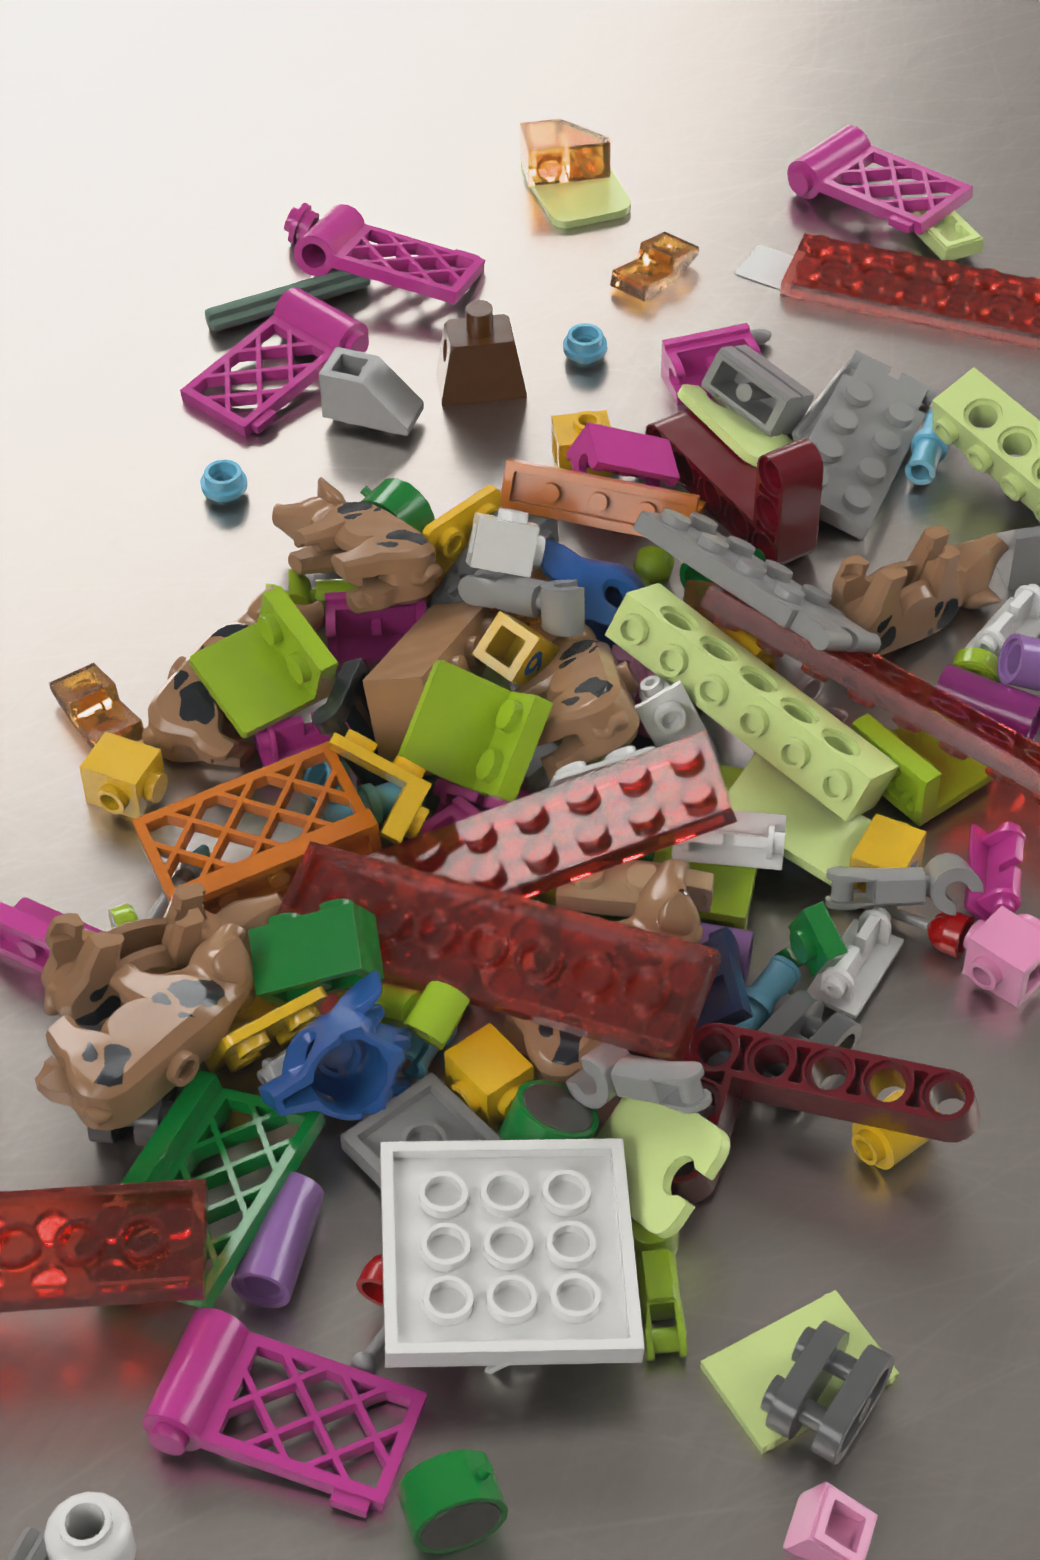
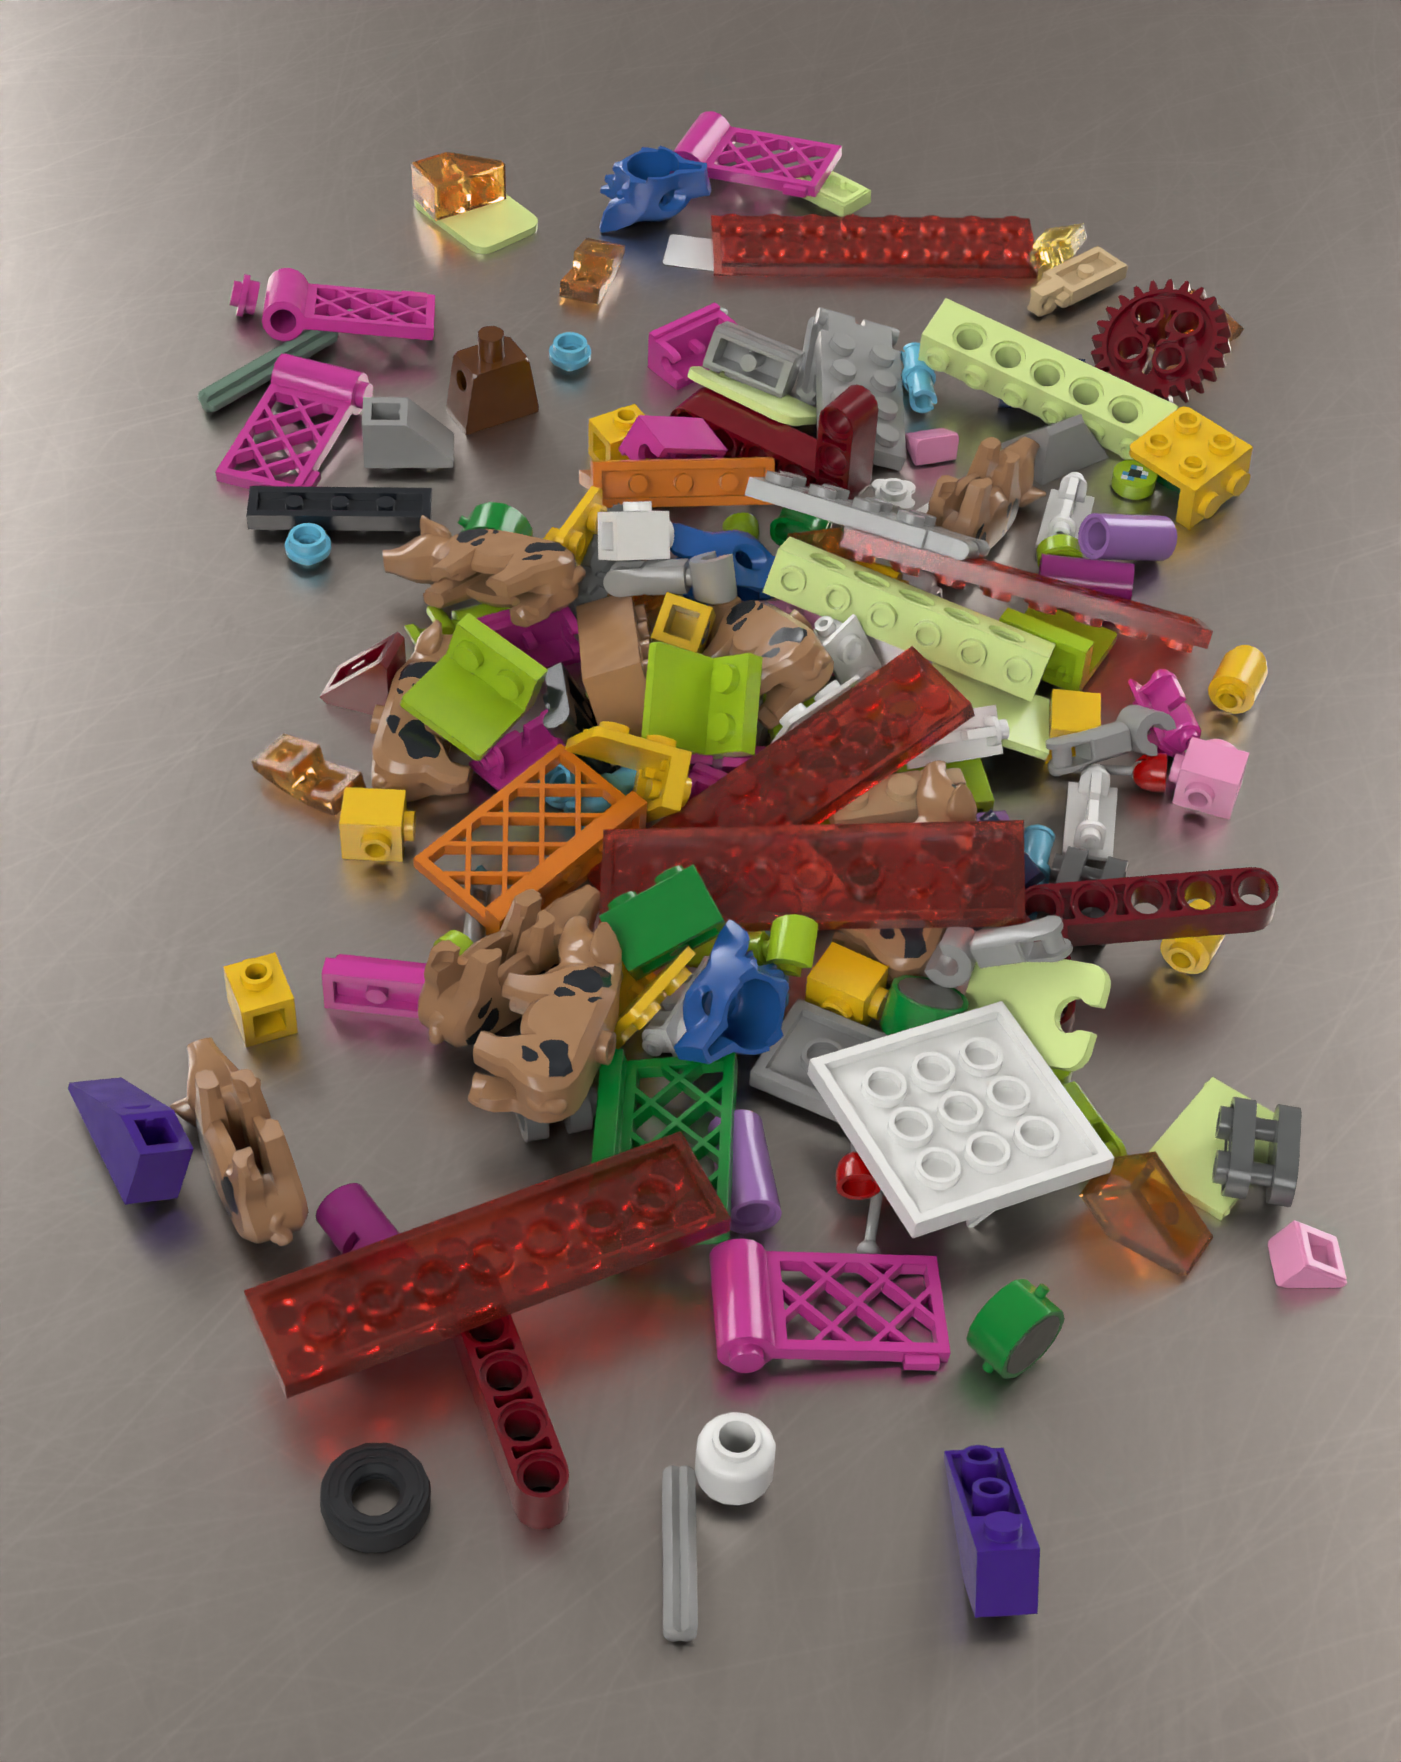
camera: 25 degrees left, 0 degrees up
green plate [774,901,848,976] -> none
none -> black plate [246,486,433,532]
none -> slope [320,632,406,715]
none -> blue piece [599,145,712,233]
none -> white plate [871,478,916,514]
none -> bright pink slope [905,428,959,466]
none -> clear orange slope [1079,1151,1213,1276]

